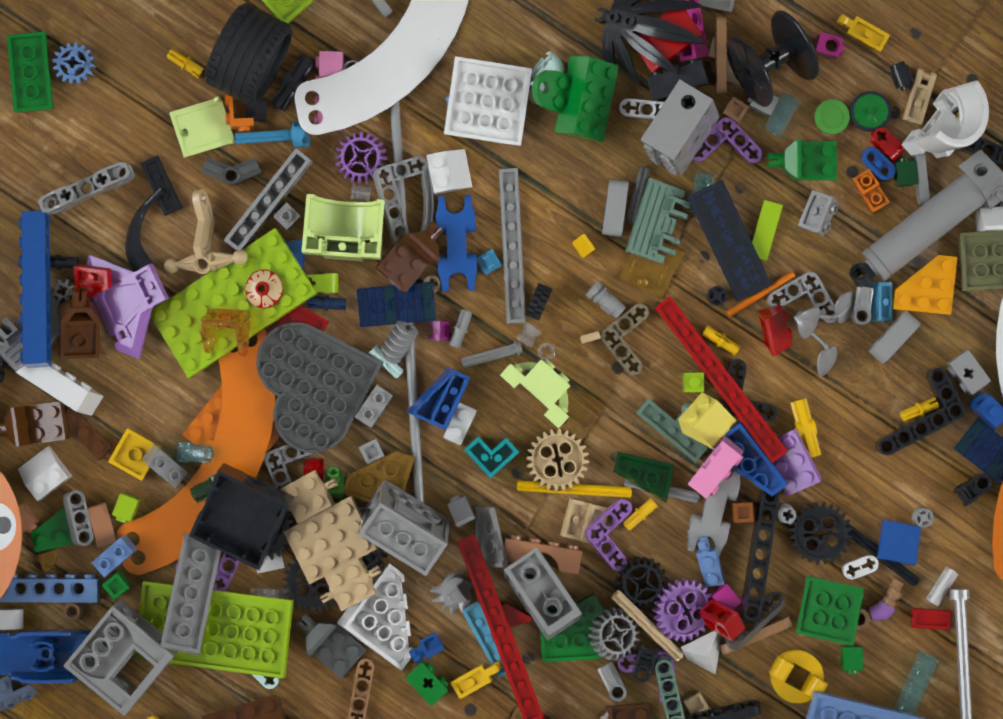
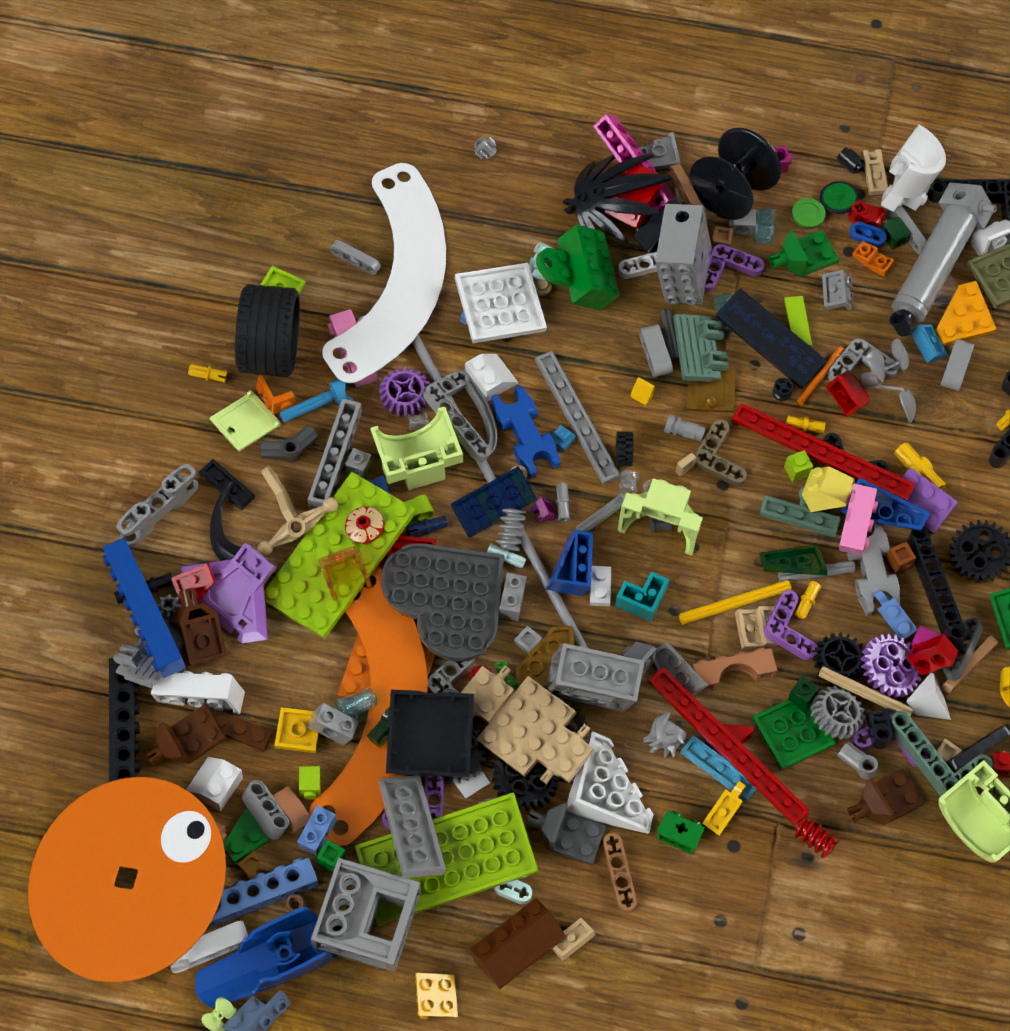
camera: 25 degrees left, 25 degrees down
green plate [6,31,54,113] -> none
medium blue gear [52,42,96,85] -> none
black slope [246,101,268,123] -> none
black piece [270,54,316,112] -> none
reddish brown plate [375,222,443,293] -> none
blue plate [409,632,444,664] -> none
light grey piece [504,547,582,641] -> none
tan gear [526,429,589,492] -> none
light grey axle [776,503,796,524] -> none
yellow plate [836,14,890,53] -> none
light grey piece [851,287,874,325] -> none

